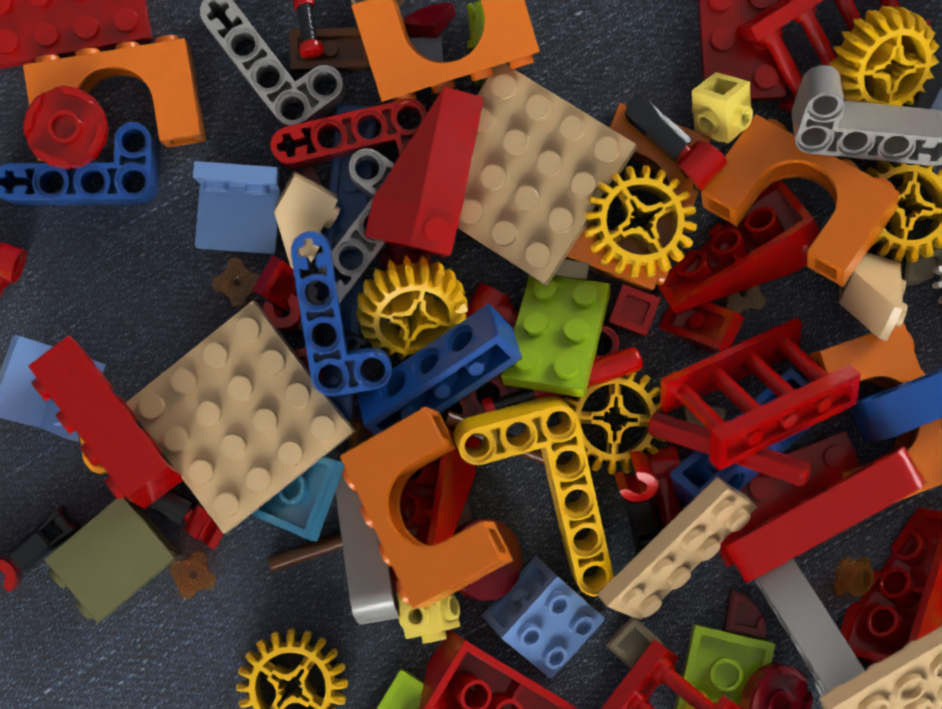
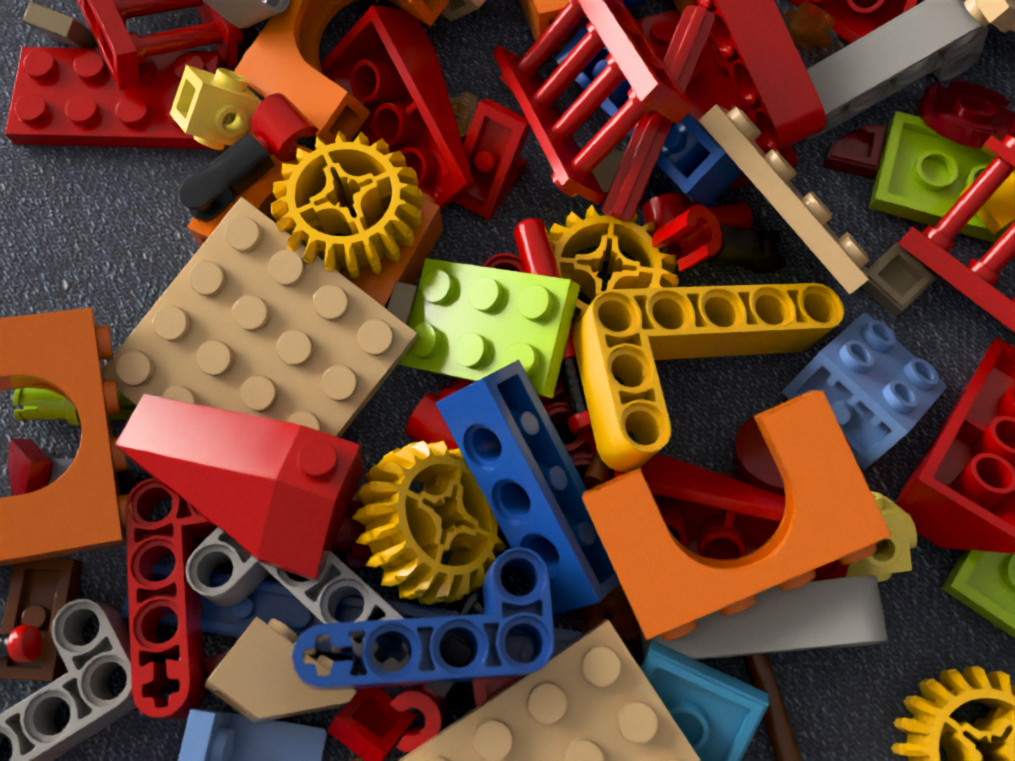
camera: 80 degrees left, 15 degrees down
red plate [607,284,661,337] -> none

